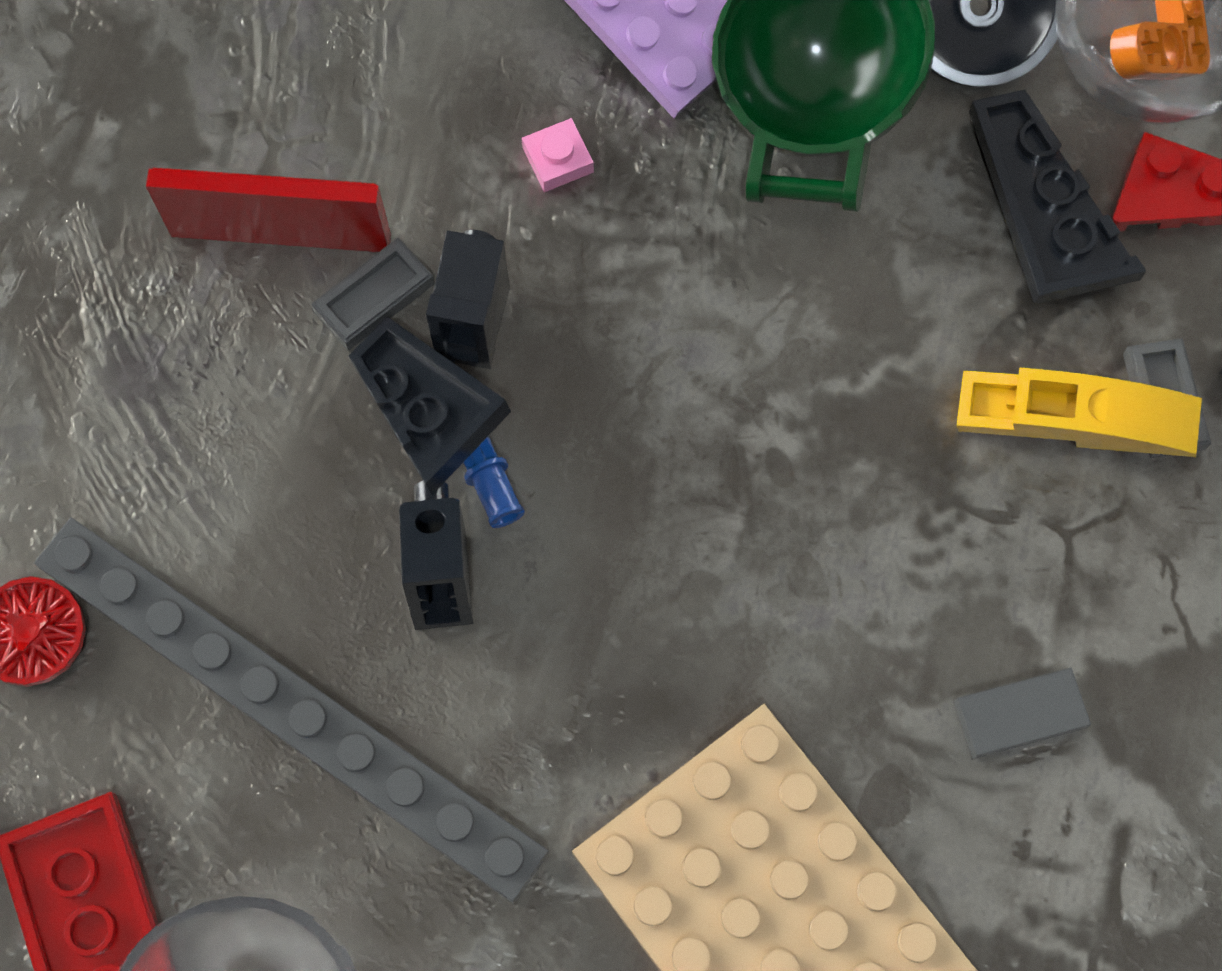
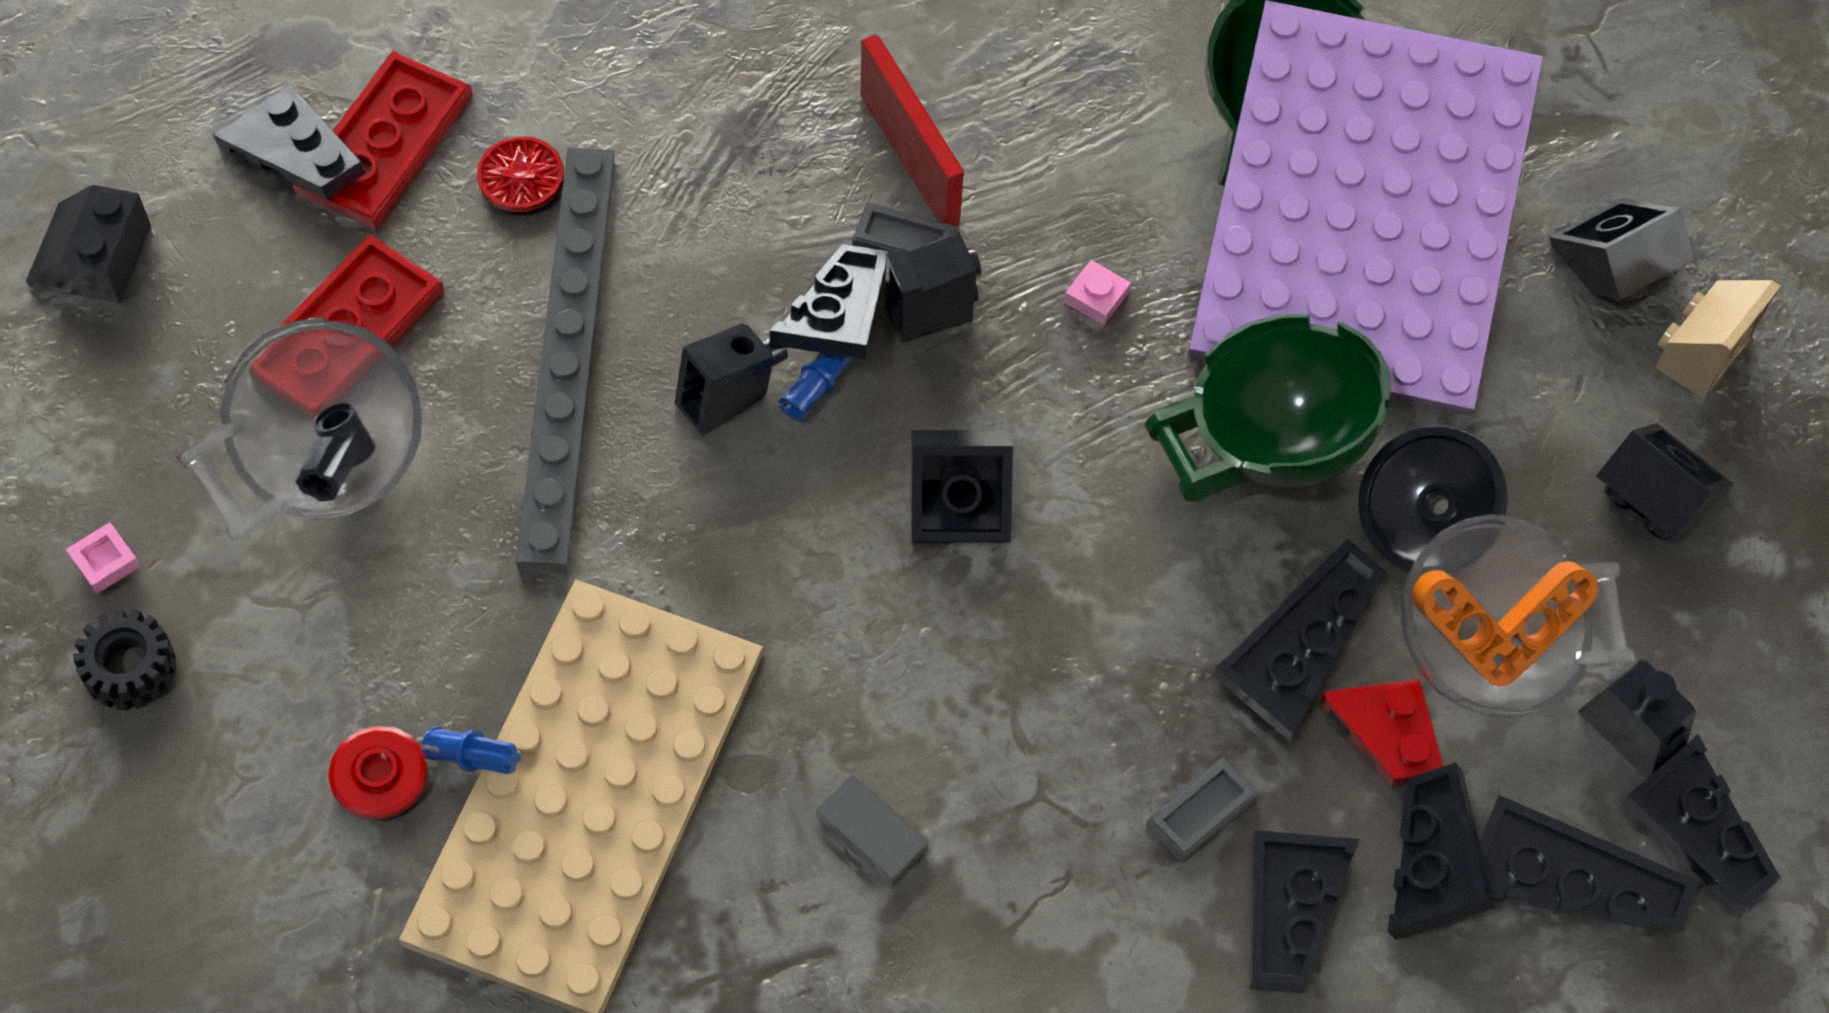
camera: 55 degrees right, 10 degrees down
yellow slope [956,367,1202,457] -> none
none -> black slope [910,430,1013,542]

